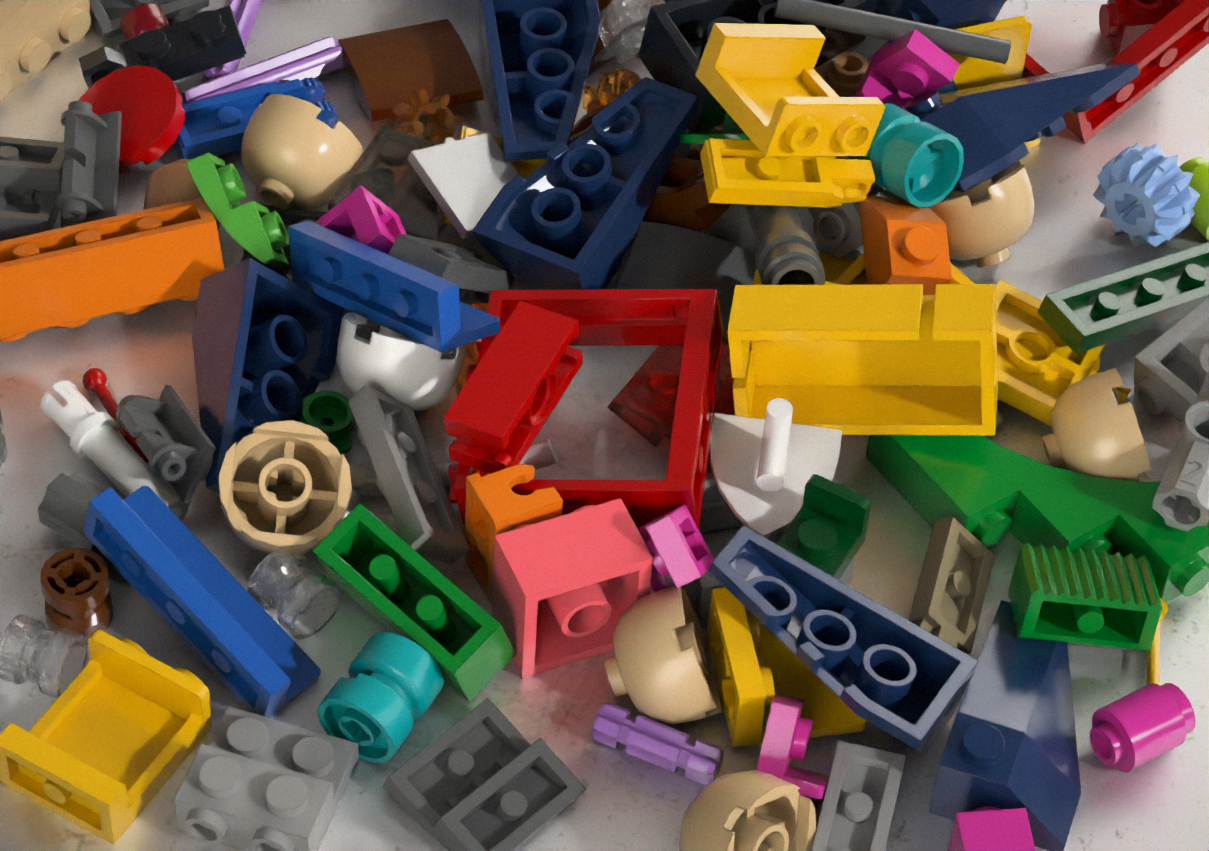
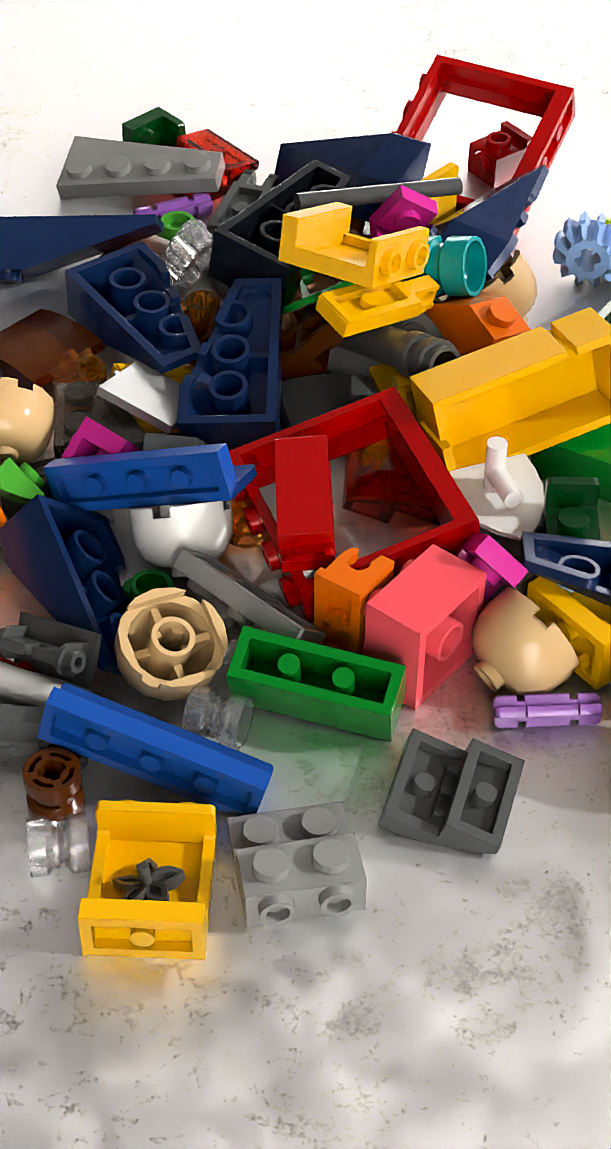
camera: 25 degrees left, 5 degrees down
teal wheel [317,632,444,763] -> none
none -> dark grey plant [112,858,185,901]

